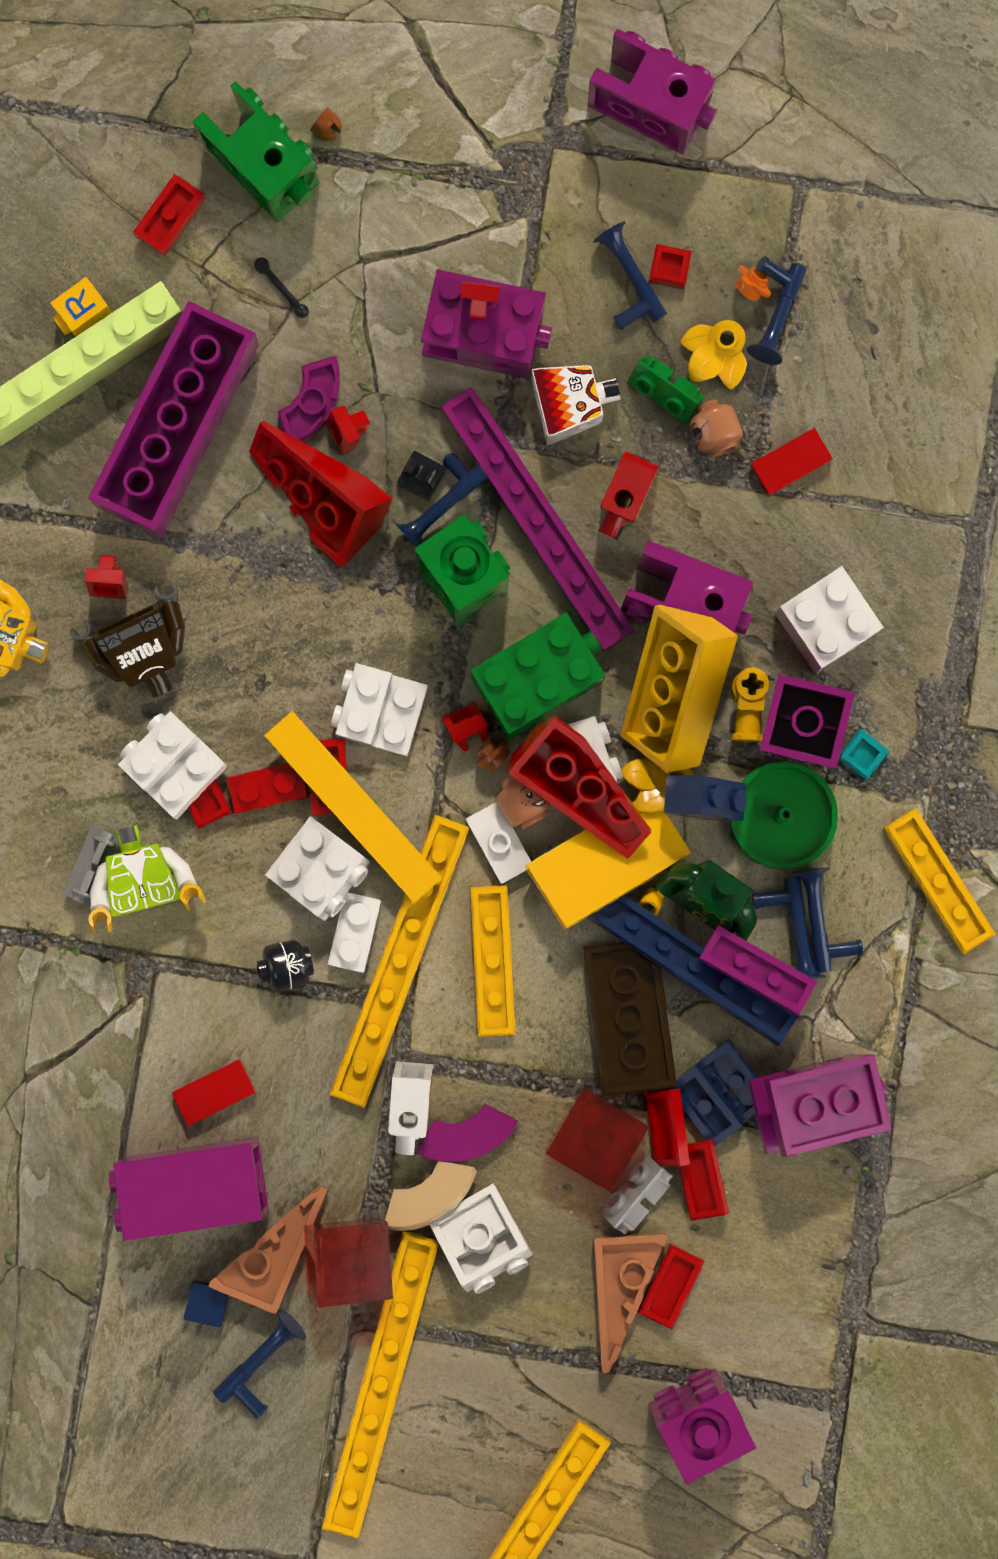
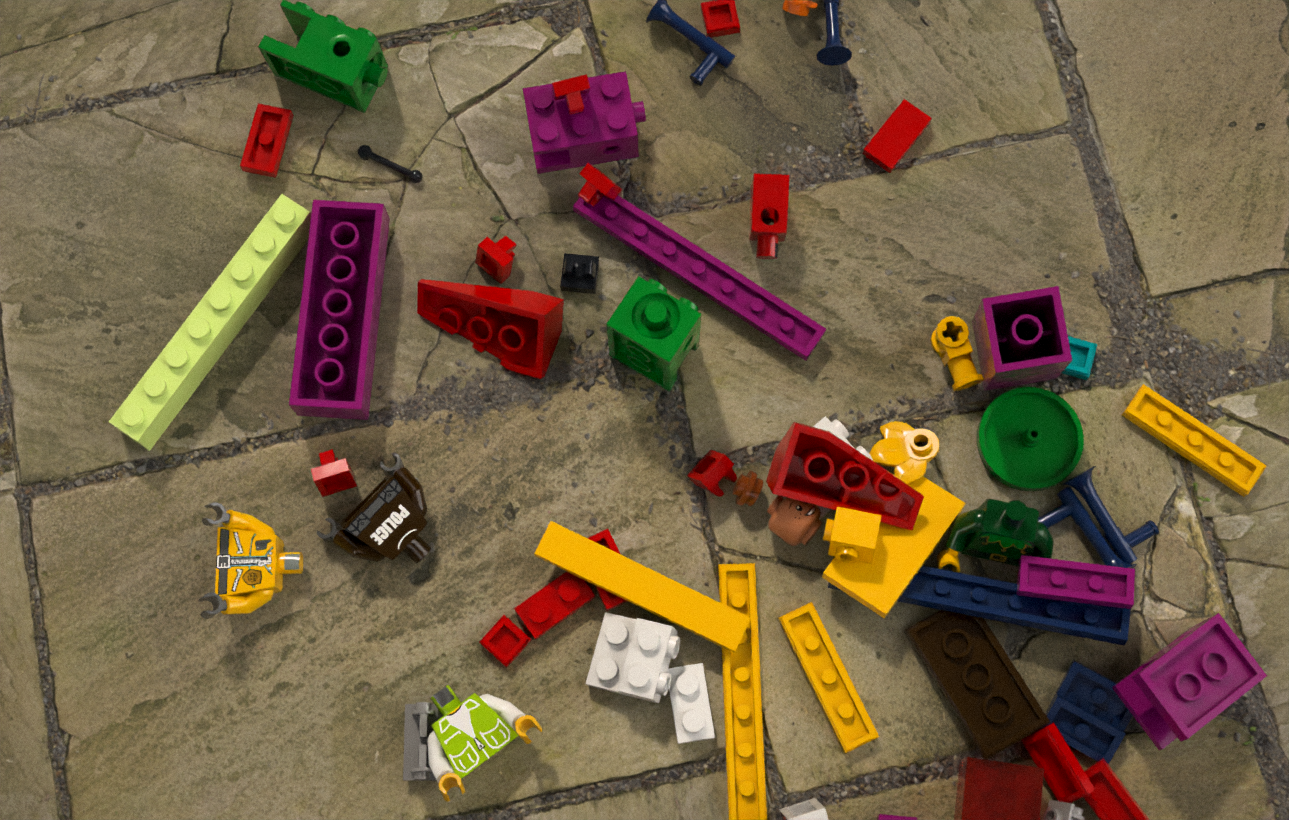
camera: 15 degrees left, 10 degrees down
yellow brick [50,277,112,337] -> none
white plate [118,711,228,820] -> none
black head [256,940,314,993] -> none
magenta tile [277,355,340,442] -> none
dark orange hinge [310,107,342,141] -> none
white plate [331,663,428,757] -> none
dark blue piece [394,453,489,548] -> none
white plate [465,802,531,884] -> none
green torso [470,612,606,740] -> none
torso [531,365,621,445] -> none
yellow slope [620,605,738,773] -> none
magenta torso [621,540,754,635] -> none
green hinge [627,355,705,424] -> none
dark blue brick [664,775,747,821] -> none
yellow plate [680,320,747,389] -> none
nougat head [690,400,743,457] -> none
white brick [775,566,884,674] -> none
none -> red tile [578,163,622,207]
none -> yellow brick [823,507,881,564]

